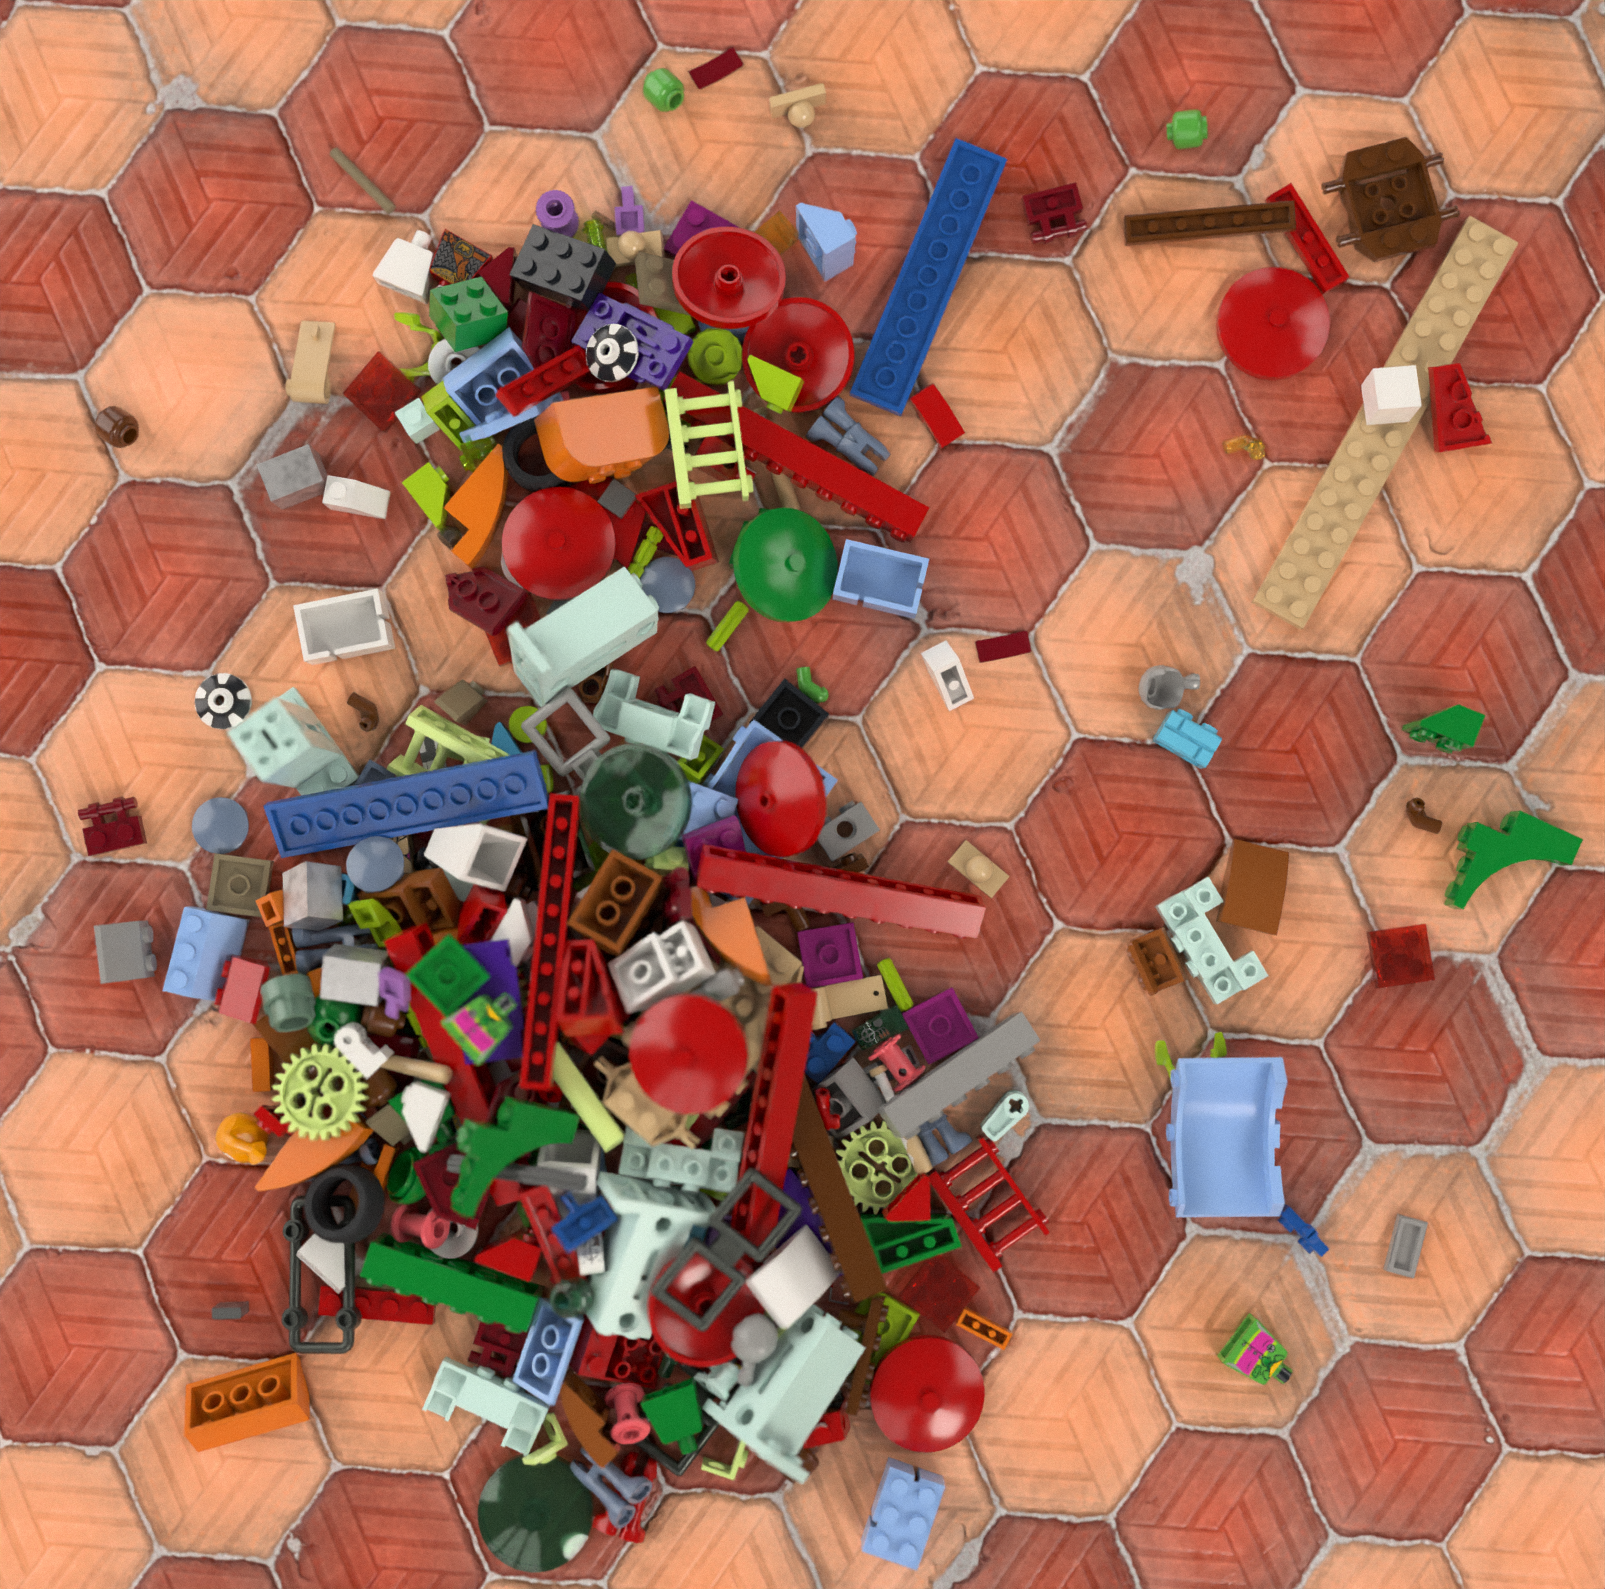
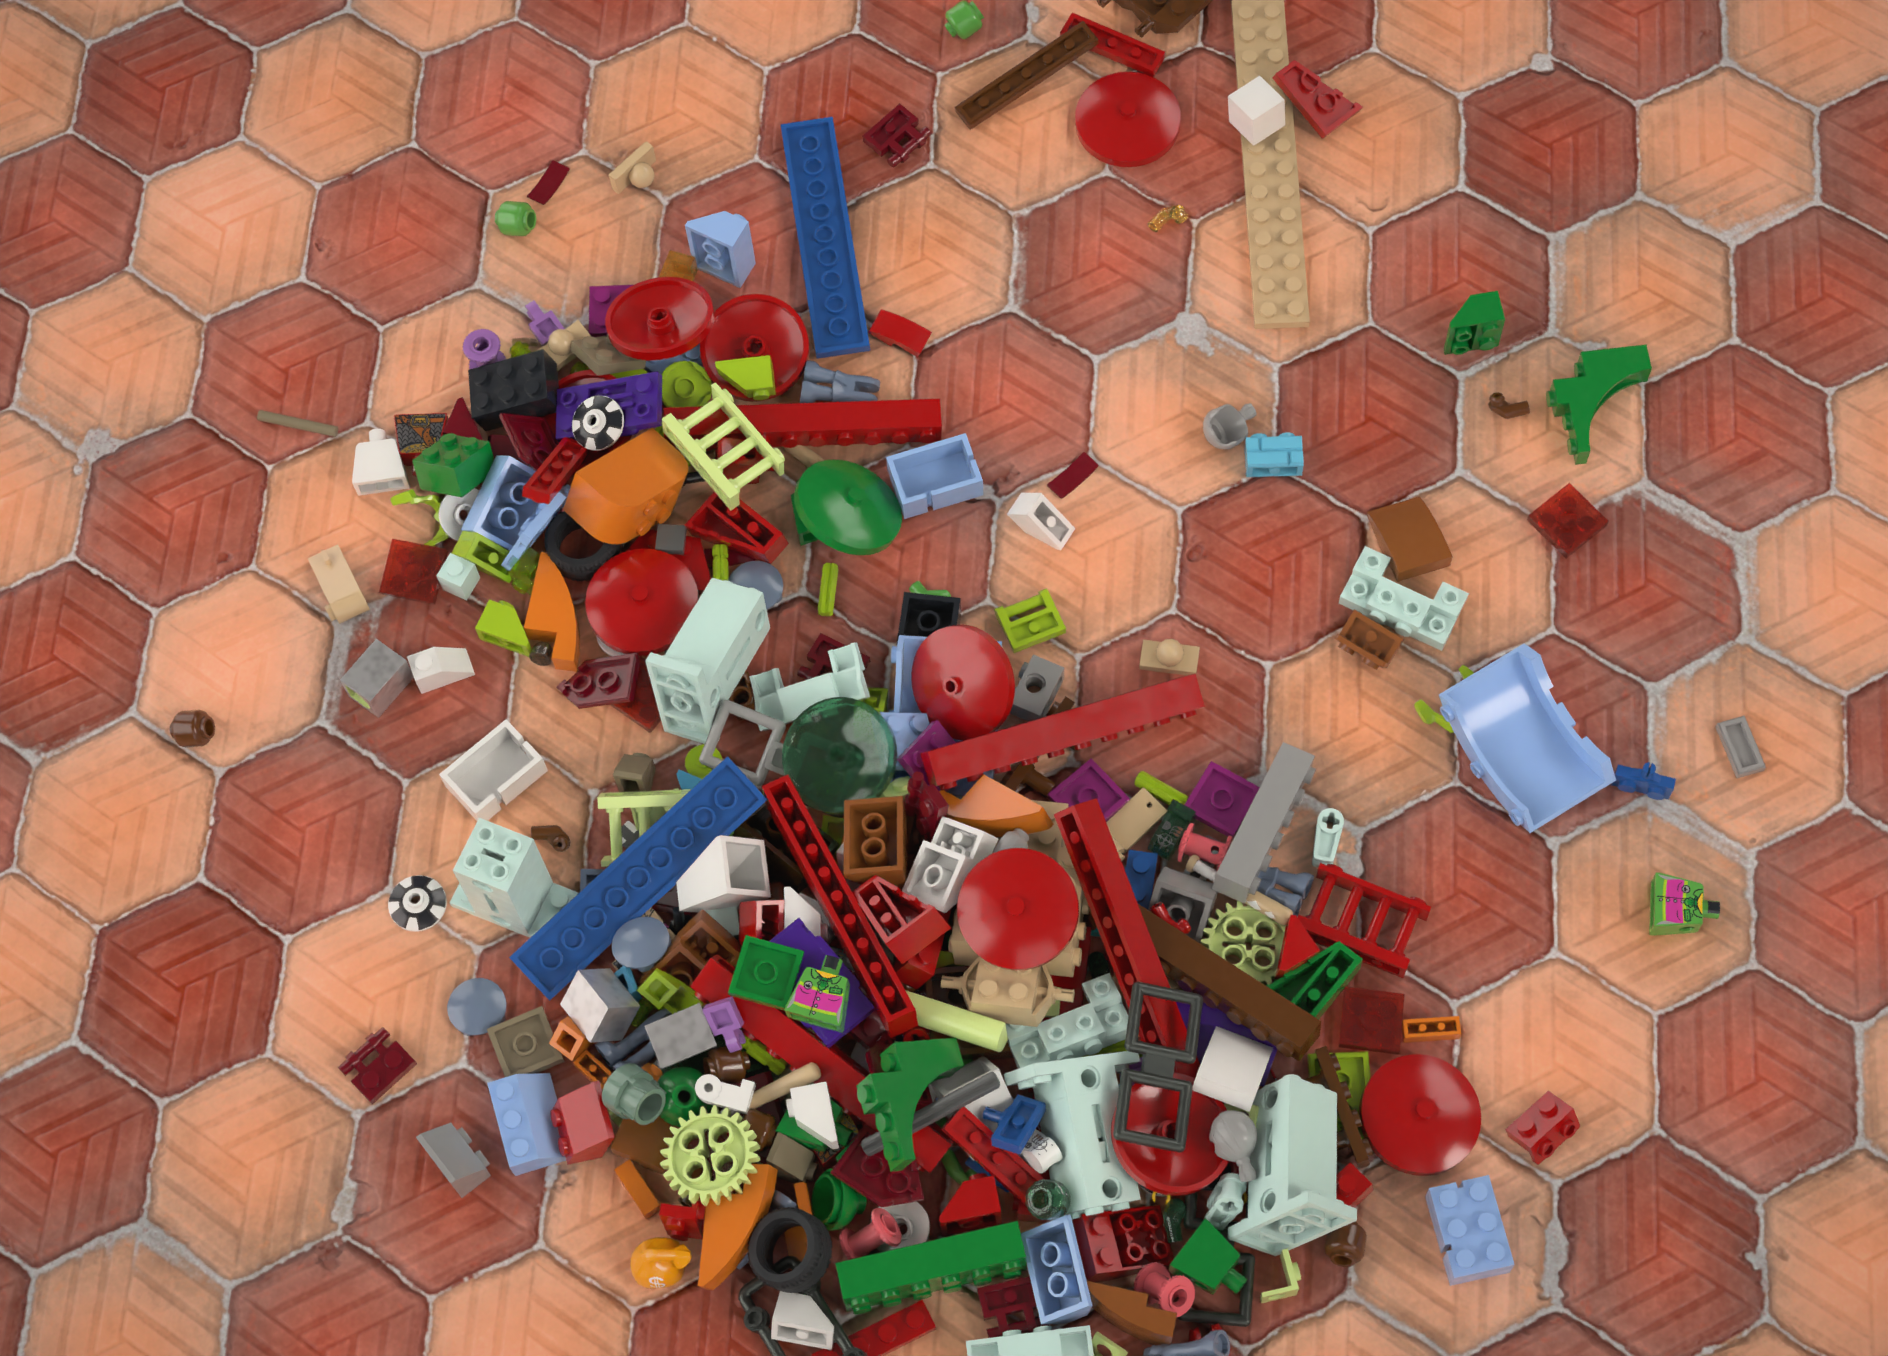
camera: 25 degrees left, 20 degrees down
none -> lime plate [994,588,1066,653]
none -> red bracket [1505,1091,1580,1165]

